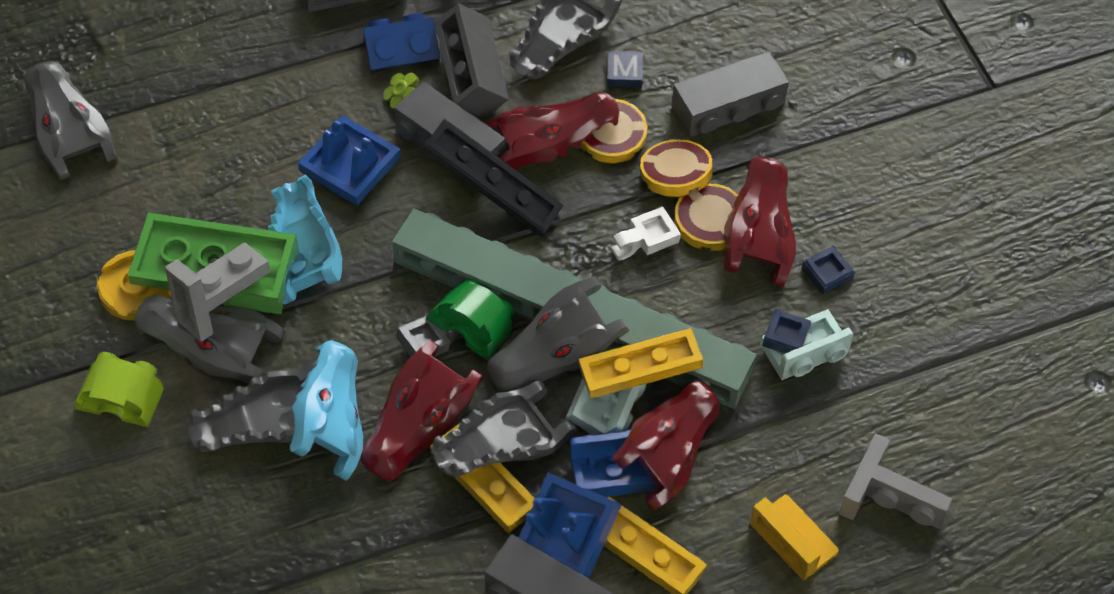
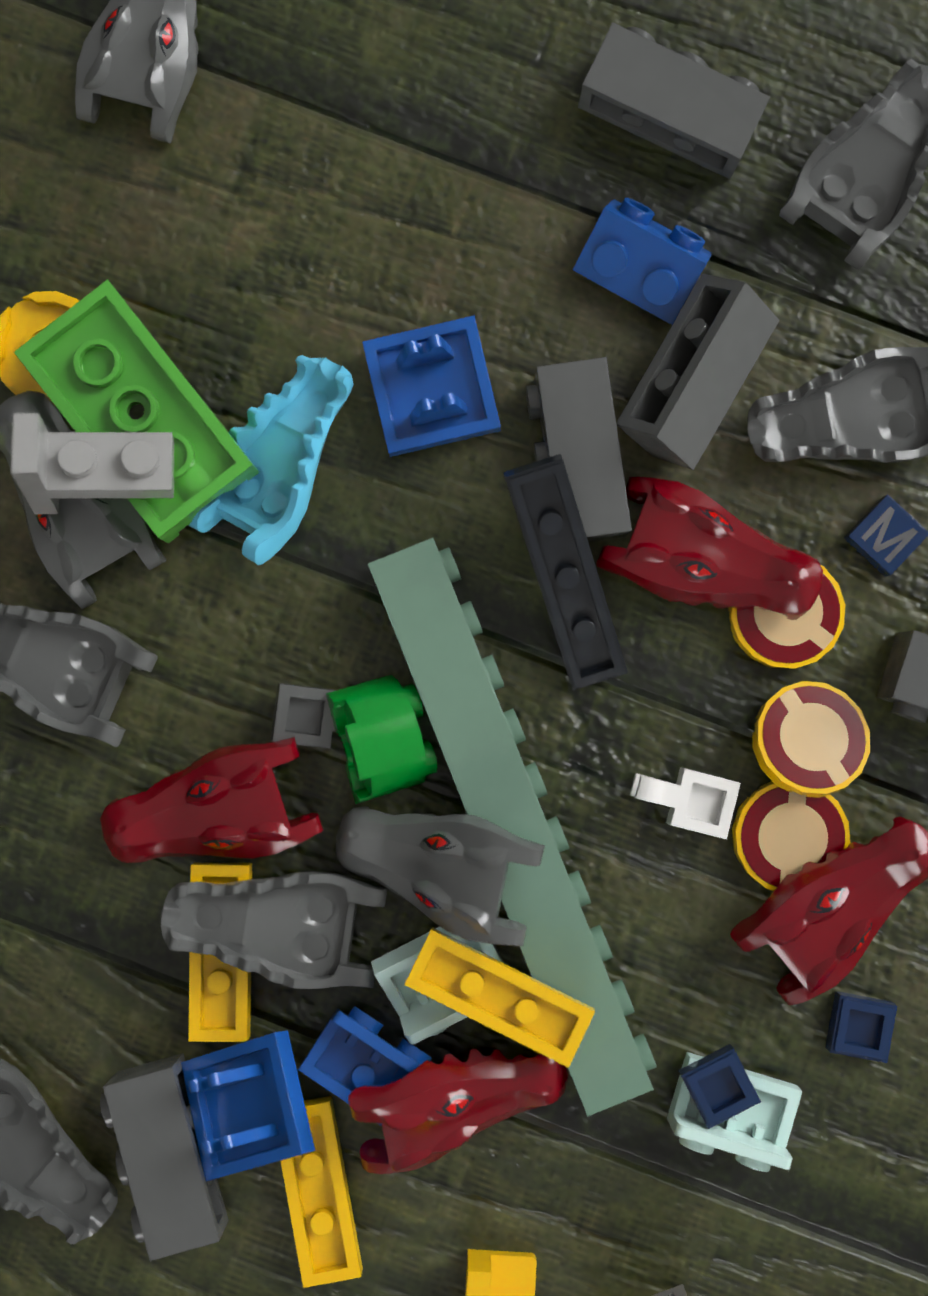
camera: 45 degrees right, 30 degrees up
medium azure animal [290,340,363,481] -> none
lime plant [383,73,419,109] -> none

